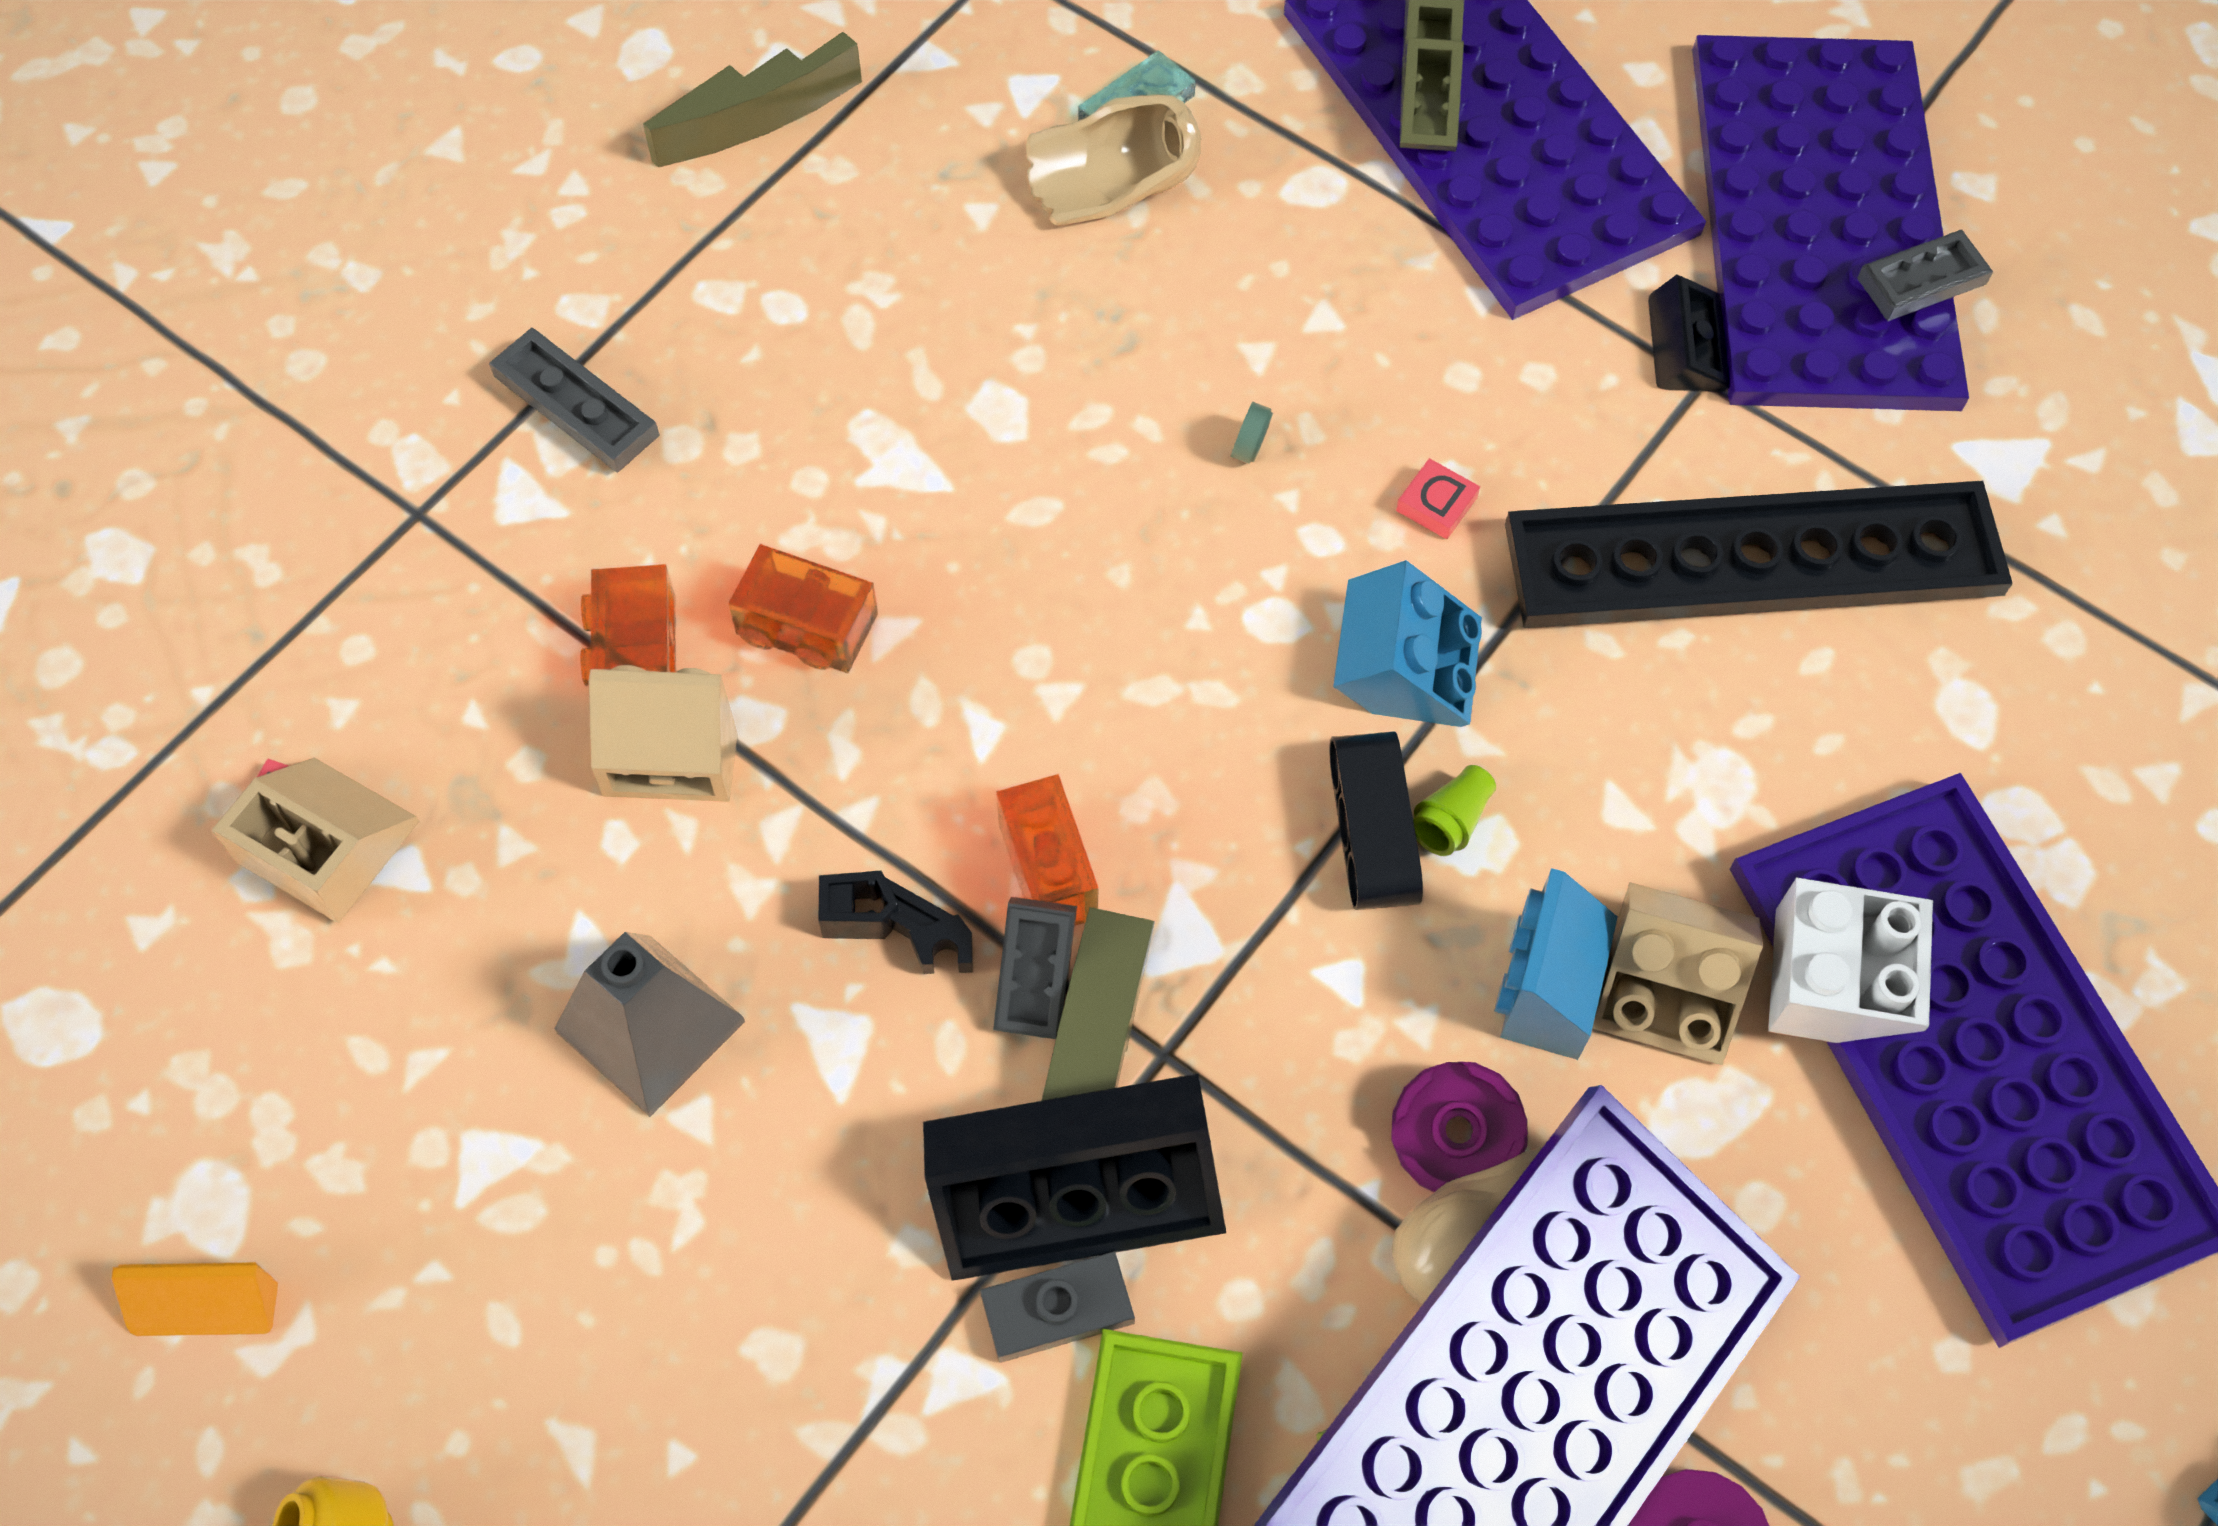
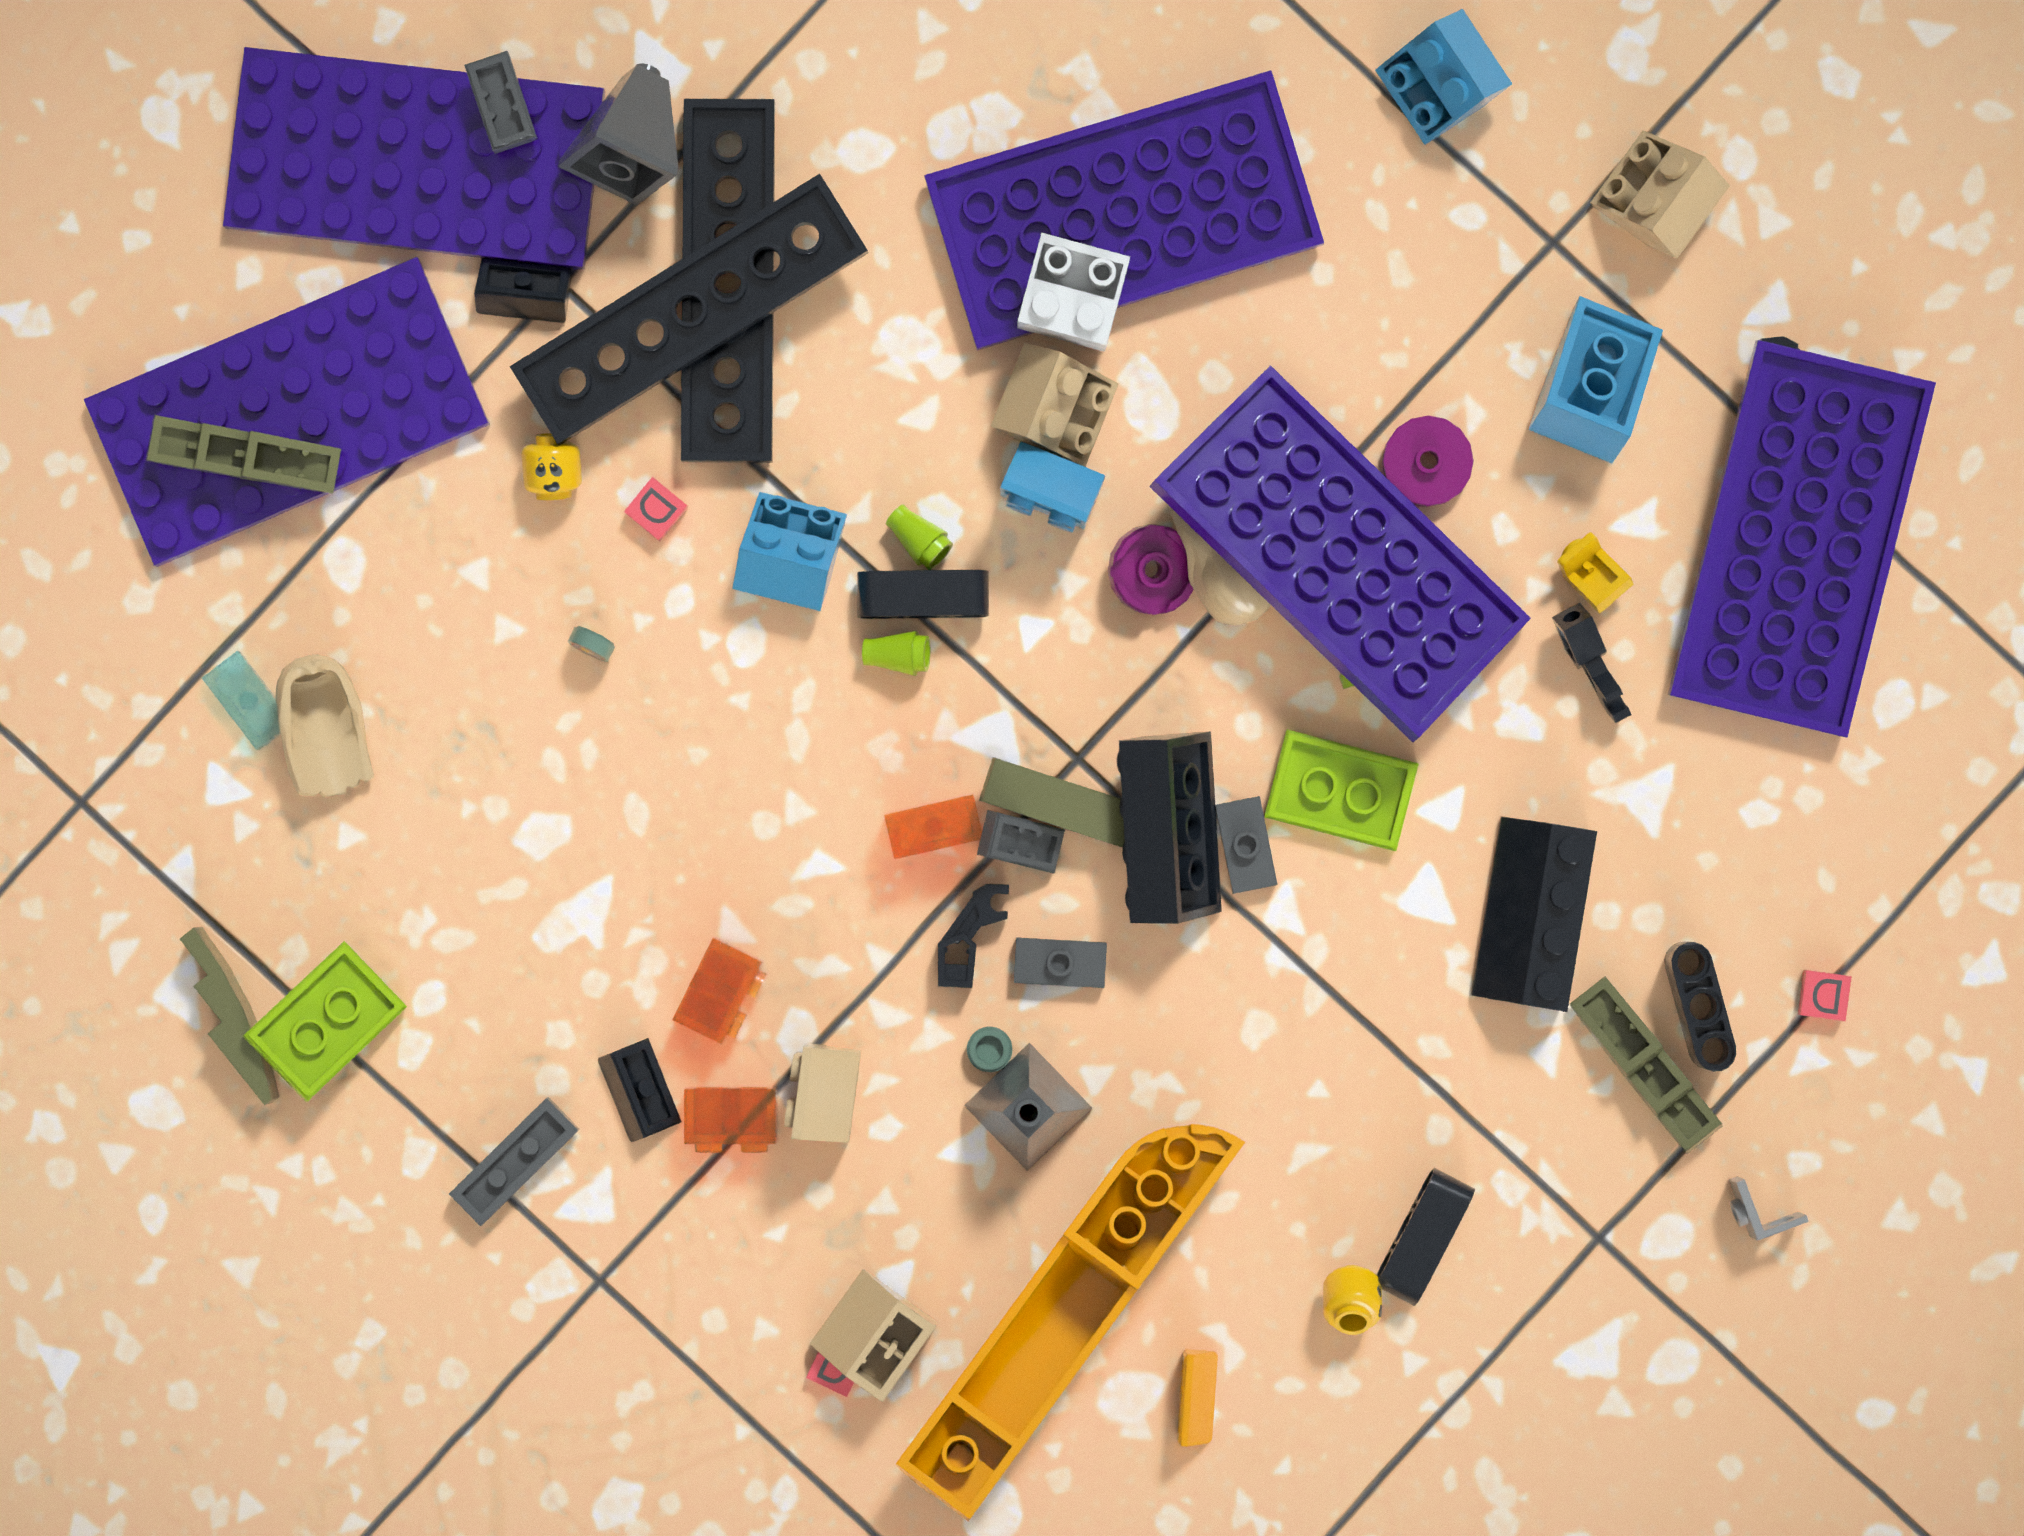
camera: 80 degrees left, 25 degrees up
none -> lime tile [243,941,407,1102]
none -> black plate [509,173,869,445]
none -> yellow head [521,433,582,500]
none -> dark grey slope [558,63,678,206]
none -> black slope [598,1038,682,1142]
none -> lime cone [862,631,931,676]
none -> light orange slope [896,1124,1245,1522]
none -> sand green tile [967,1026,1012,1072]
none -> dark grey plate [1014,937,1107,988]

